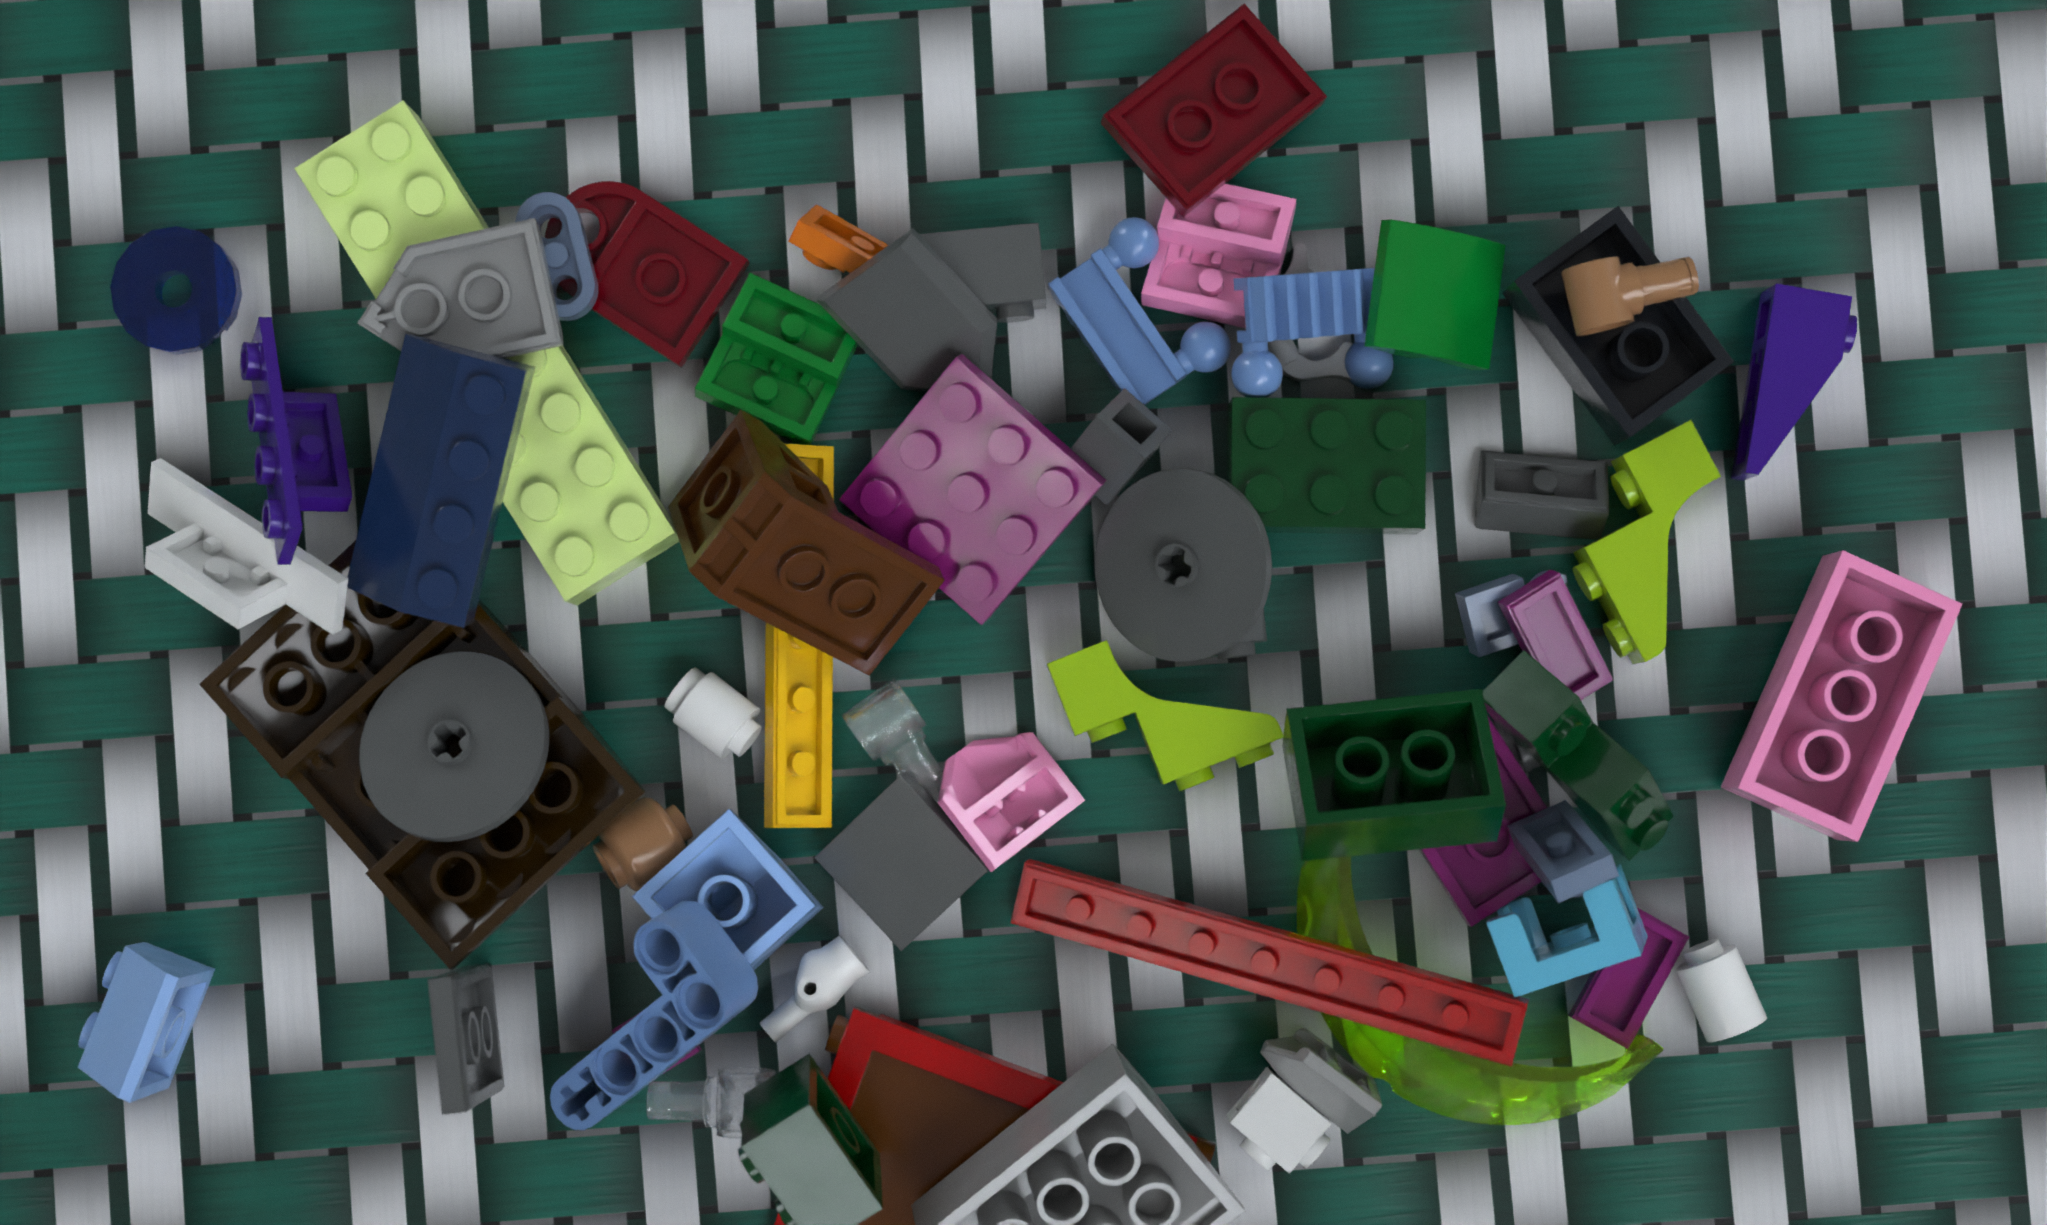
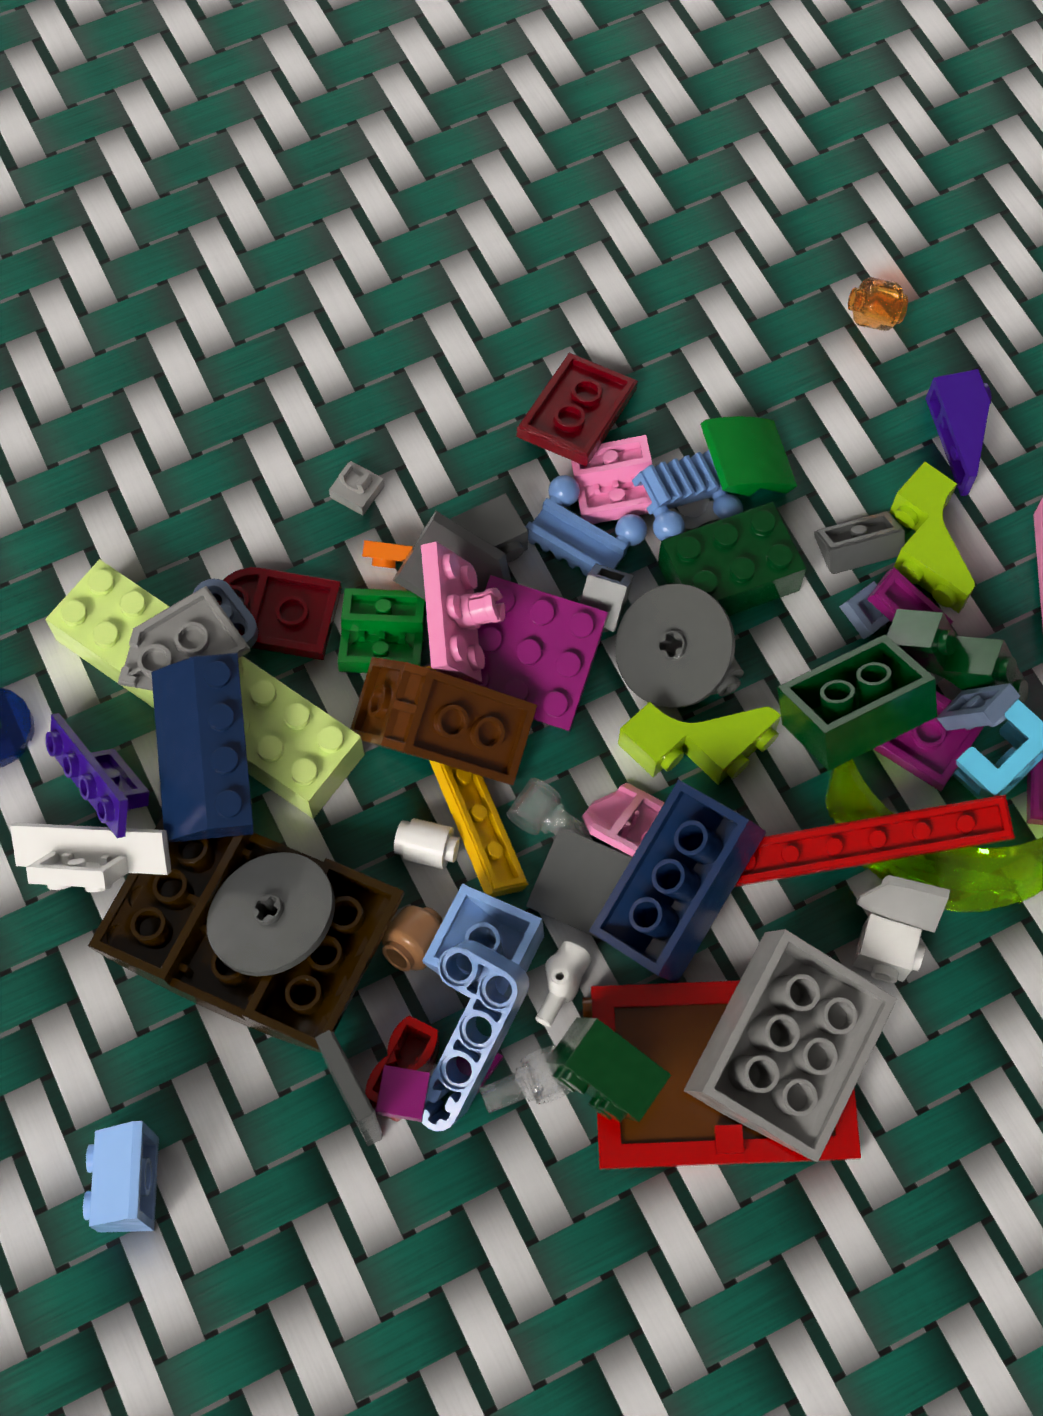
camera: 30 degrees left, 20 degrees down
black brick [1502,206,1734,446] -> none
medium nougat pin [1561,257,1699,336] -> none
none -> light grey tile [329,461,384,515]
none -> red brick [365,1015,439,1122]
none -> magenta tile [375,1065,431,1122]
none -> bright pink plate [421,542,505,684]
none -> dark blue slope [589,779,766,983]
none -> clear orange head [848,277,908,331]

